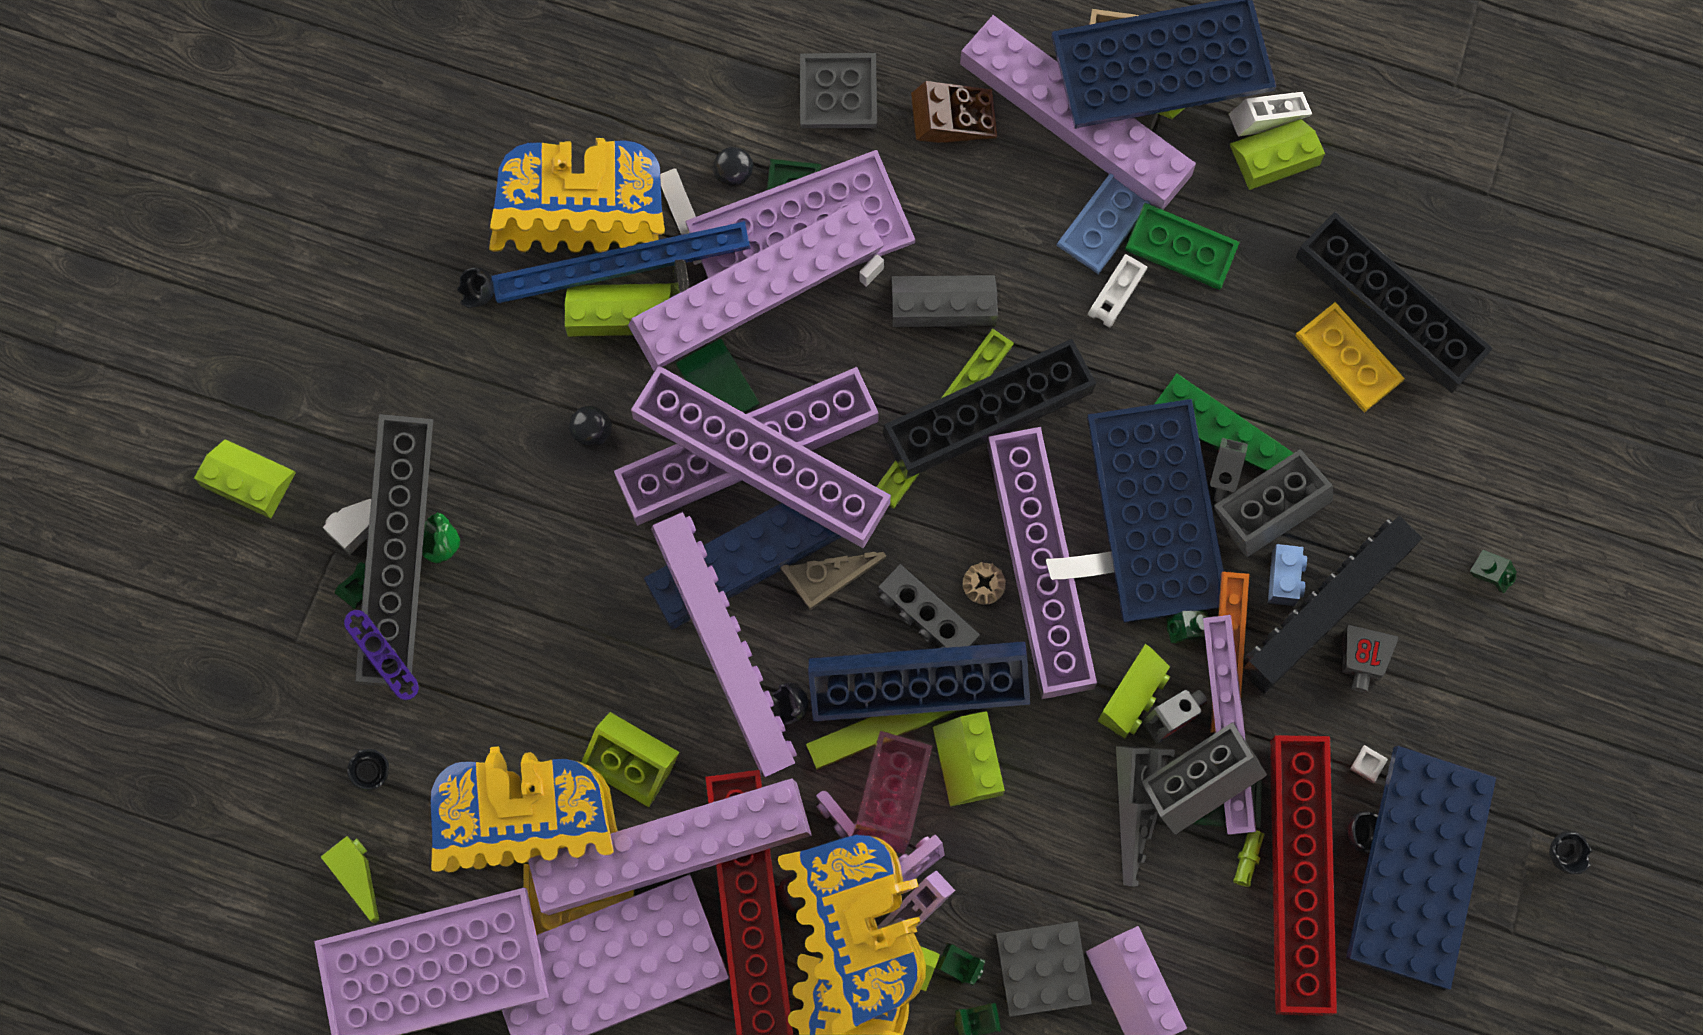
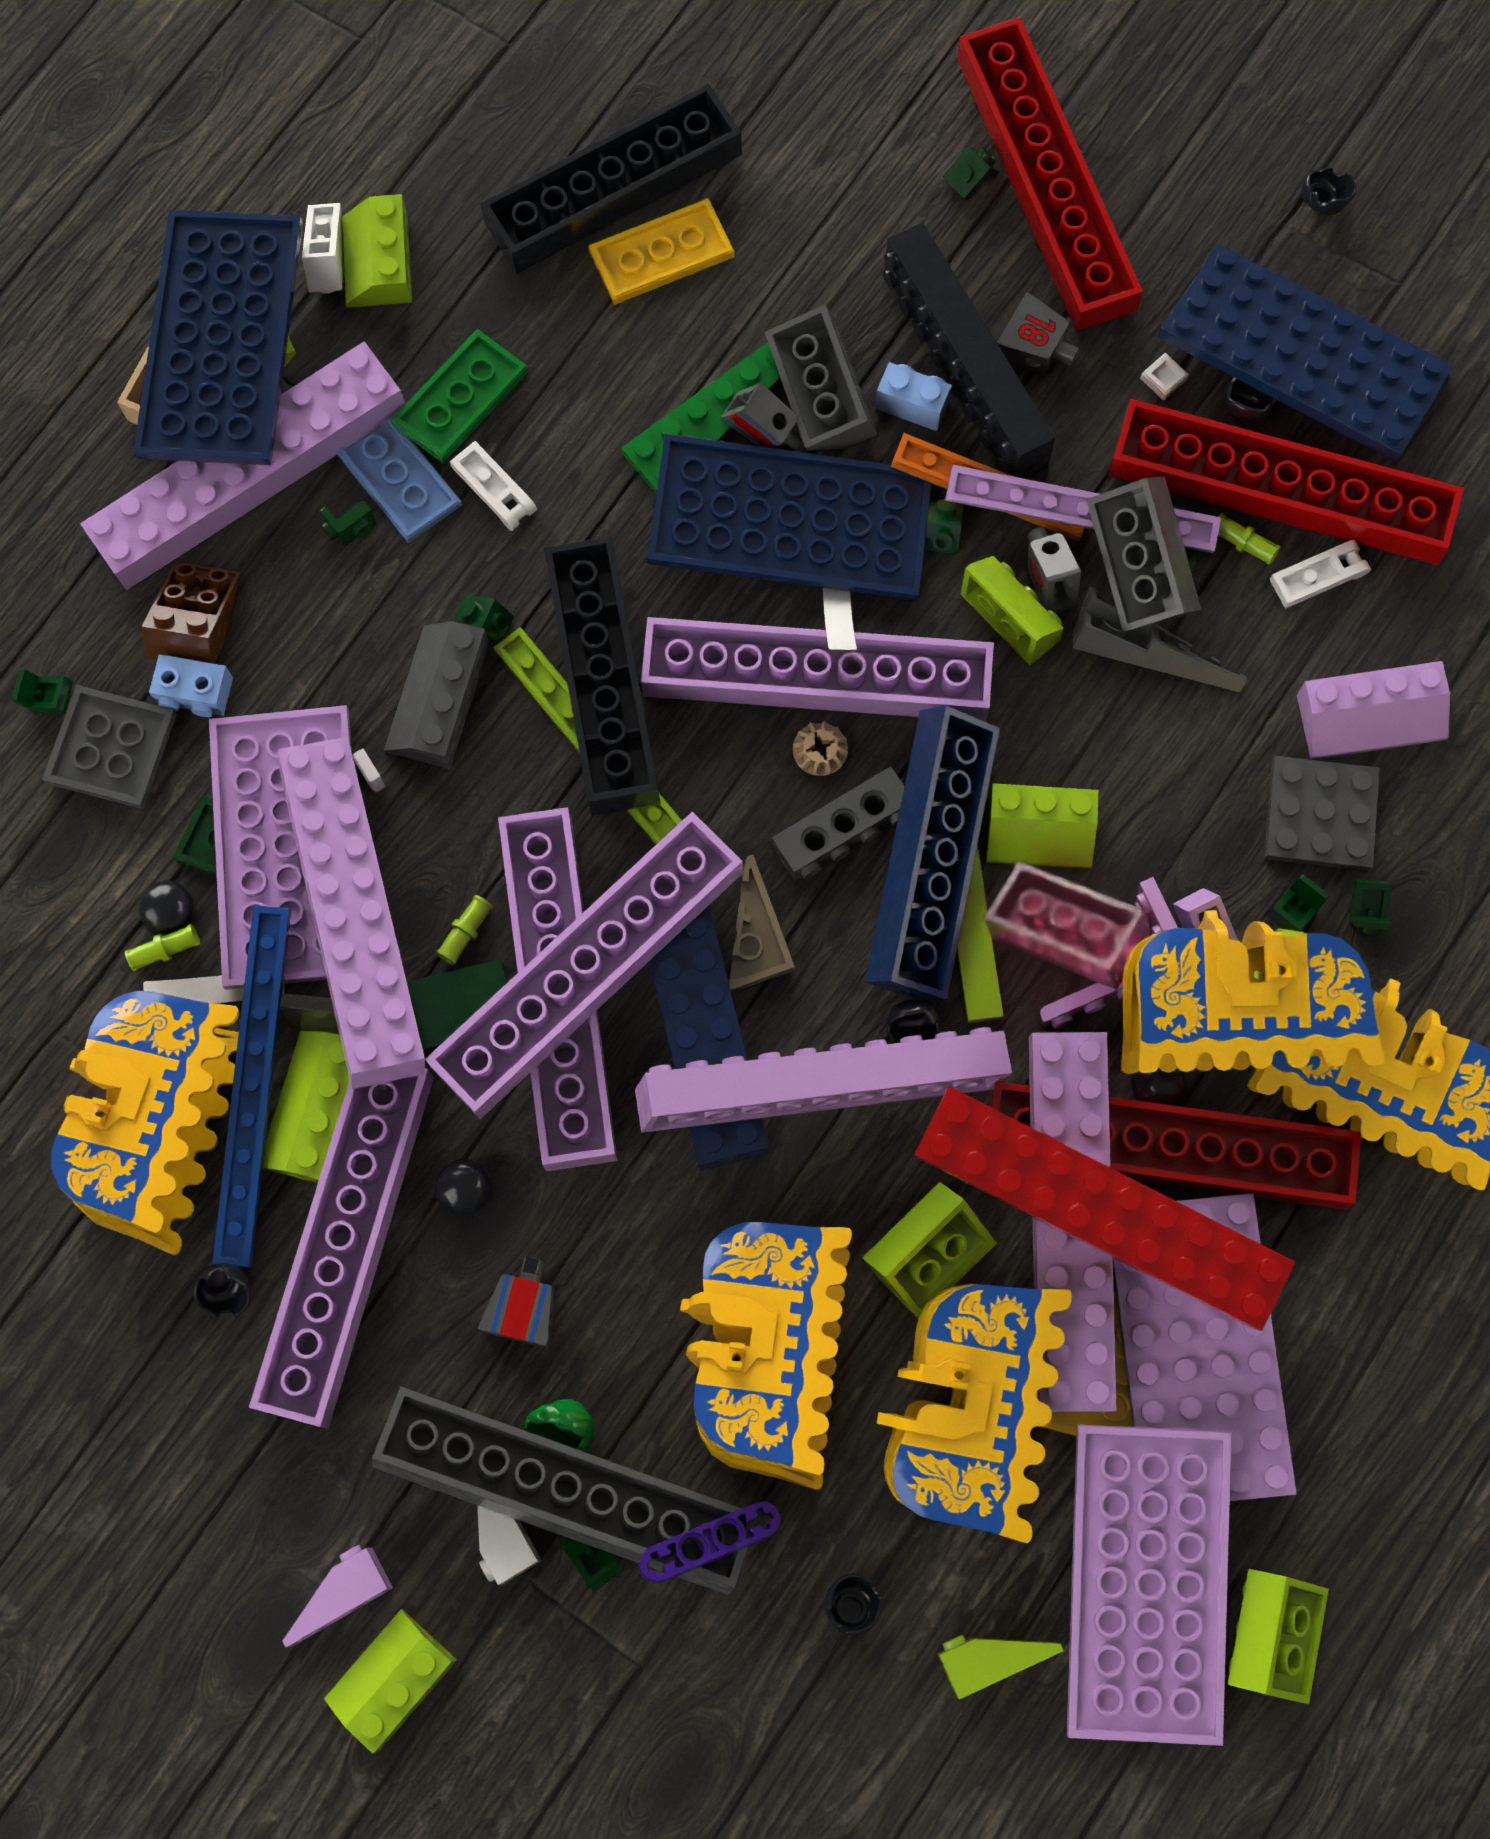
camera: 70 degrees left, 0 degrees up
none -> dark green bracket [12,670,74,713]
none -> lime pin [125,924,200,972]
none -> light blue brick [149,654,233,717]
none -> lavender brick [249,1068,434,1429]
none -> lavender slope [283,1545,393,1648]
none -> dark green bracket [319,500,377,547]
none -> lime pin [435,895,493,965]
none -> dark green bracket [453,595,513,644]
none -> torso [478,1257,555,1349]
none -> yellow animal [680,1222,852,1491]
none -> red brick [913,1086,1295,1331]
none -> red brick [957,17,1143,332]
none -> white plate [1270,540,1371,609]

